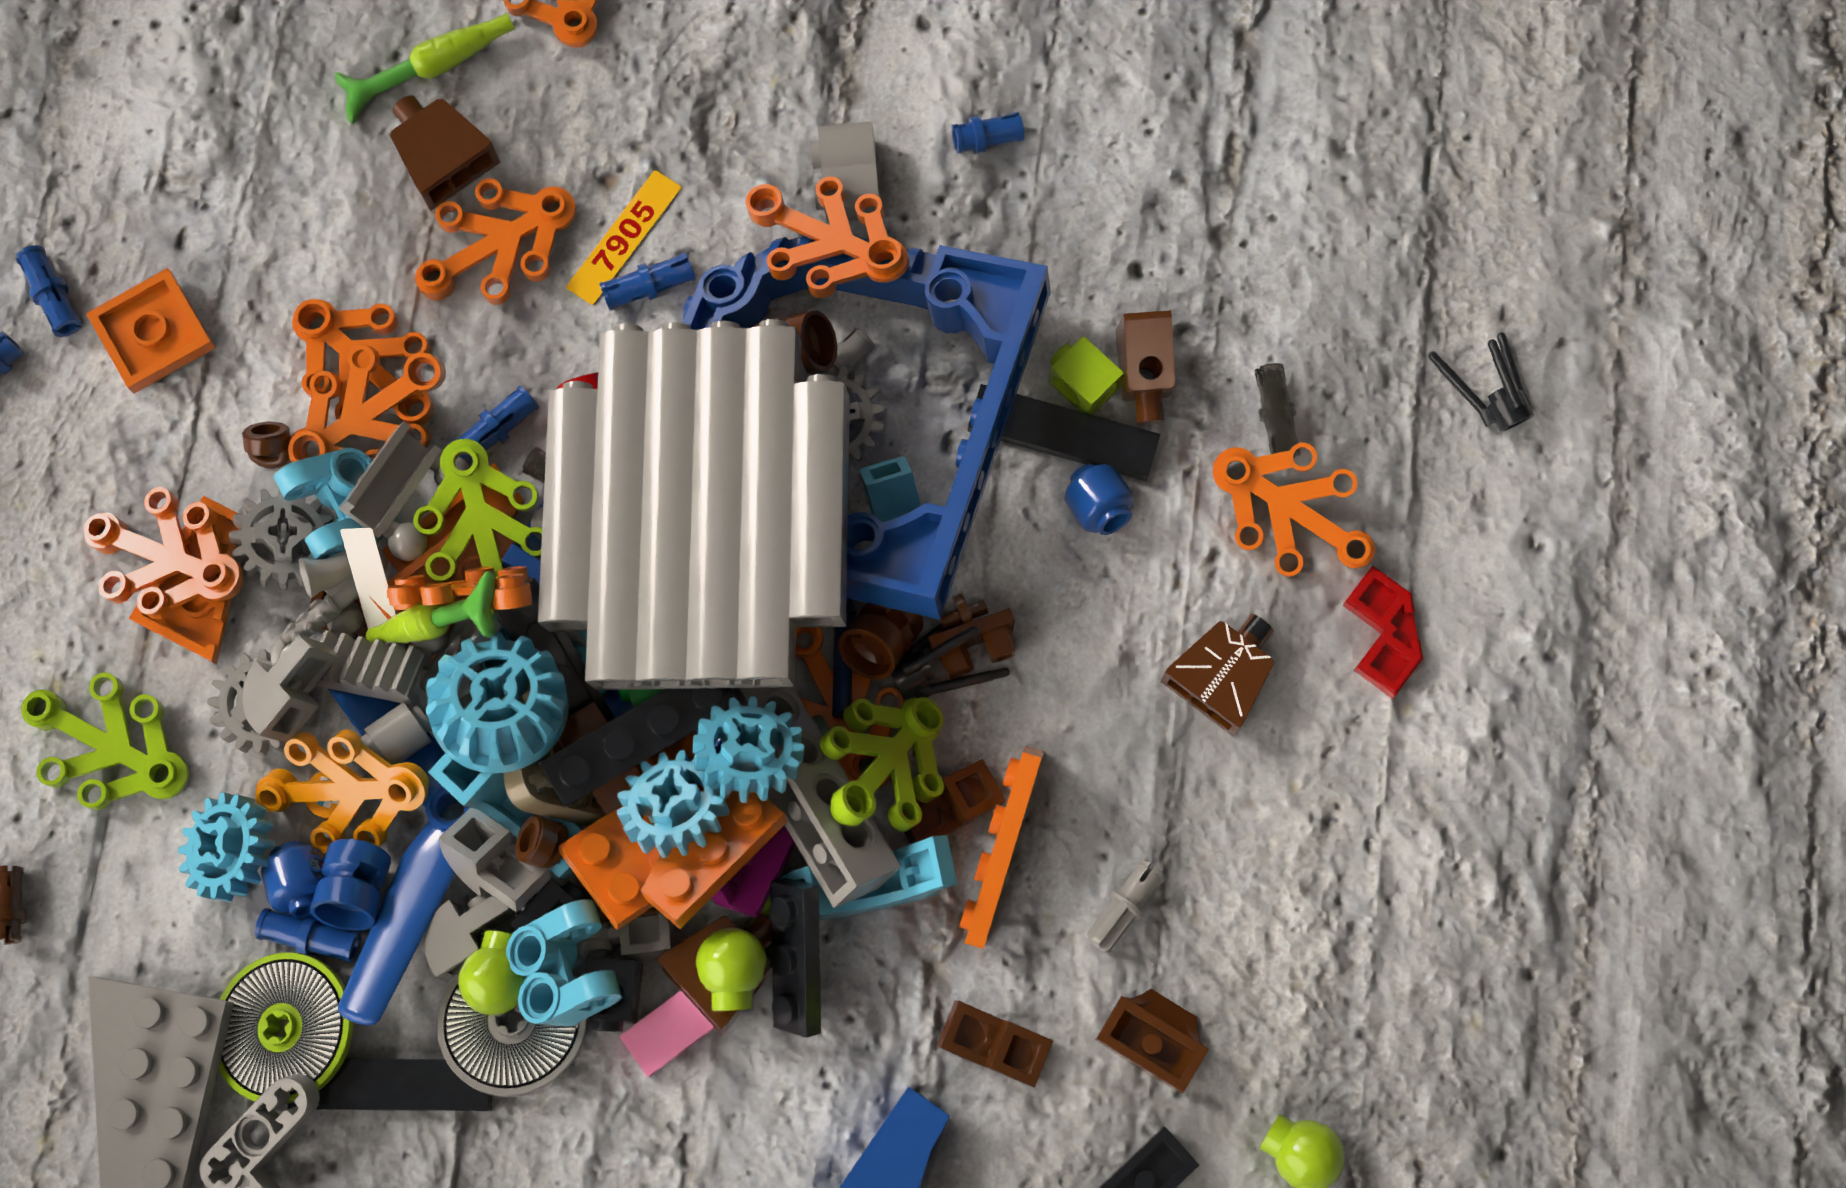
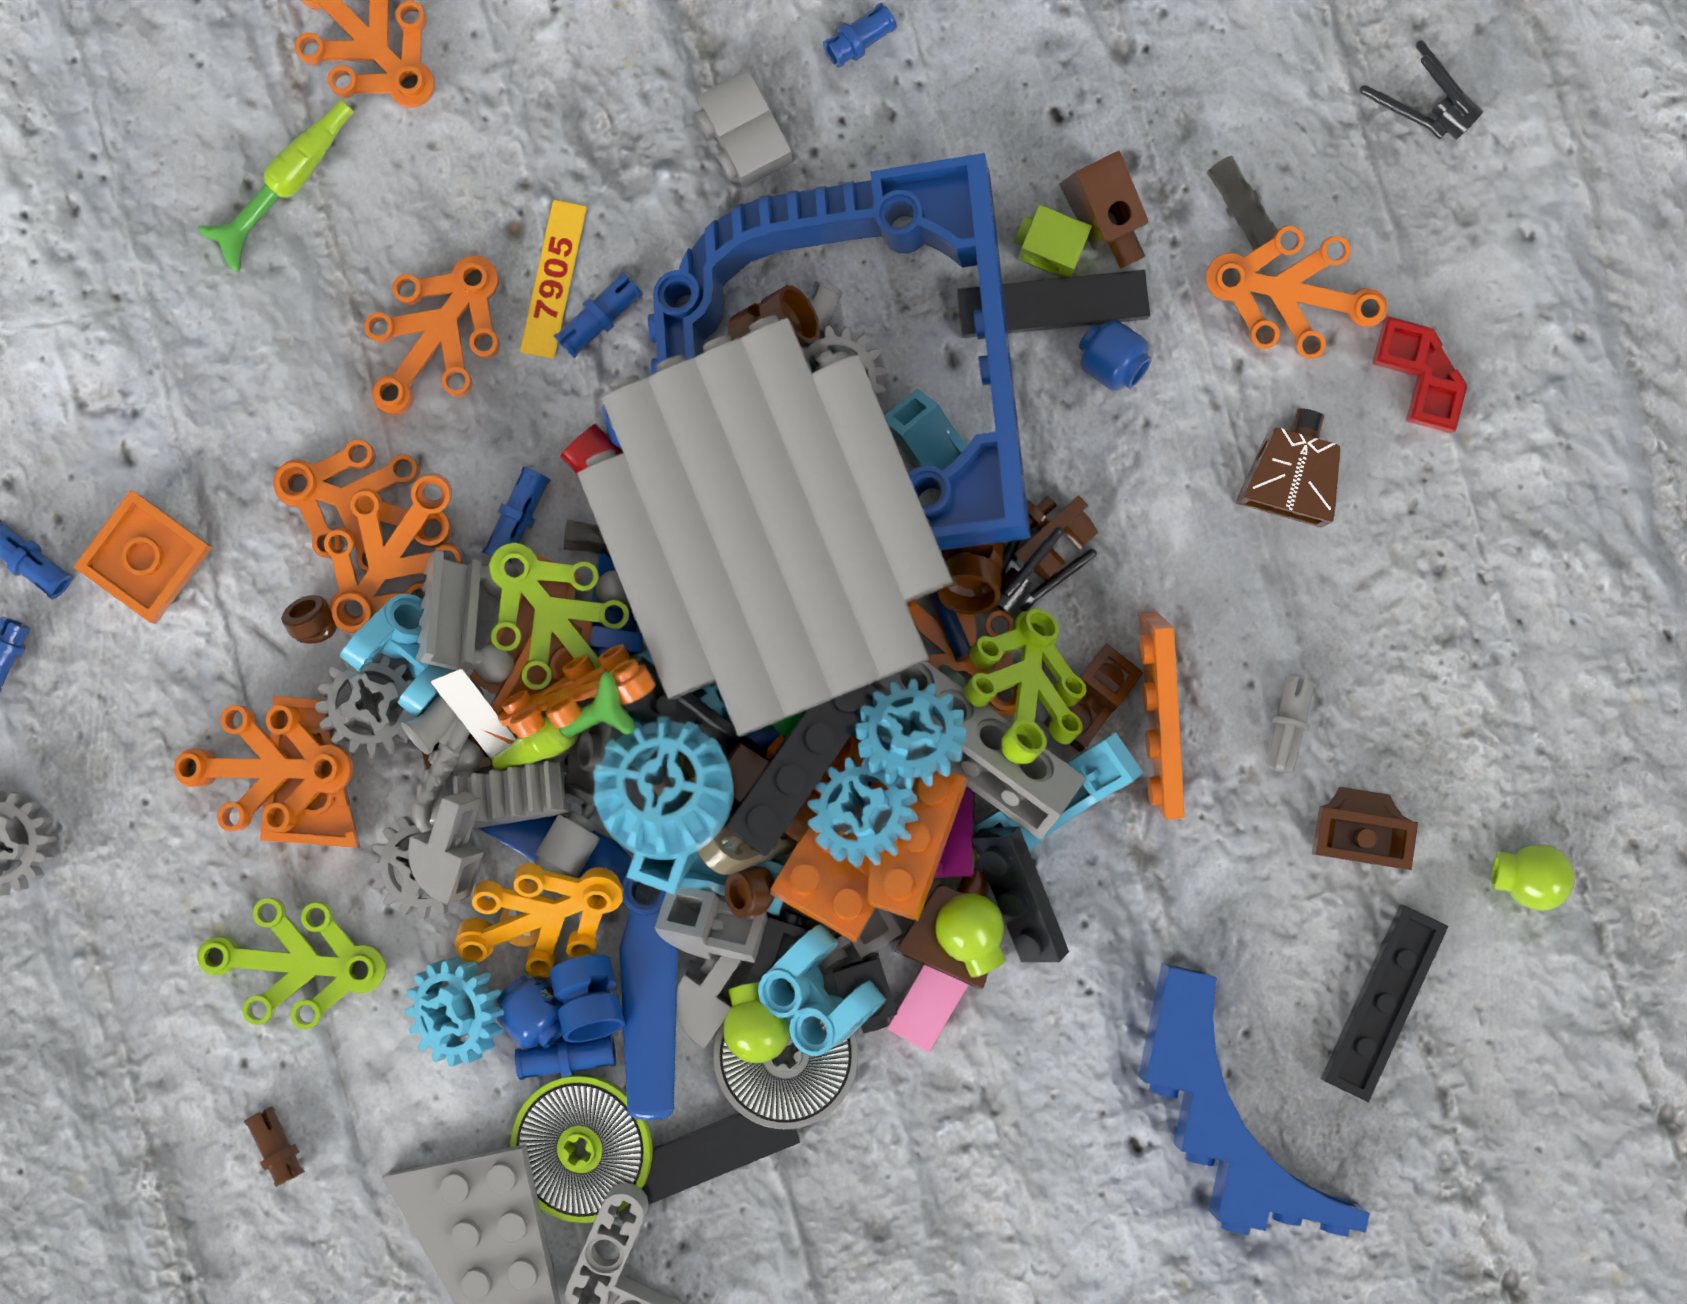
camera: 30 degrees left, 10 degrees up
reddish brown torso [389,95,501,211] -> none
orange plant [745,176,909,298] -> none
reddish brown slope [936,1000,1053,1088] -> none

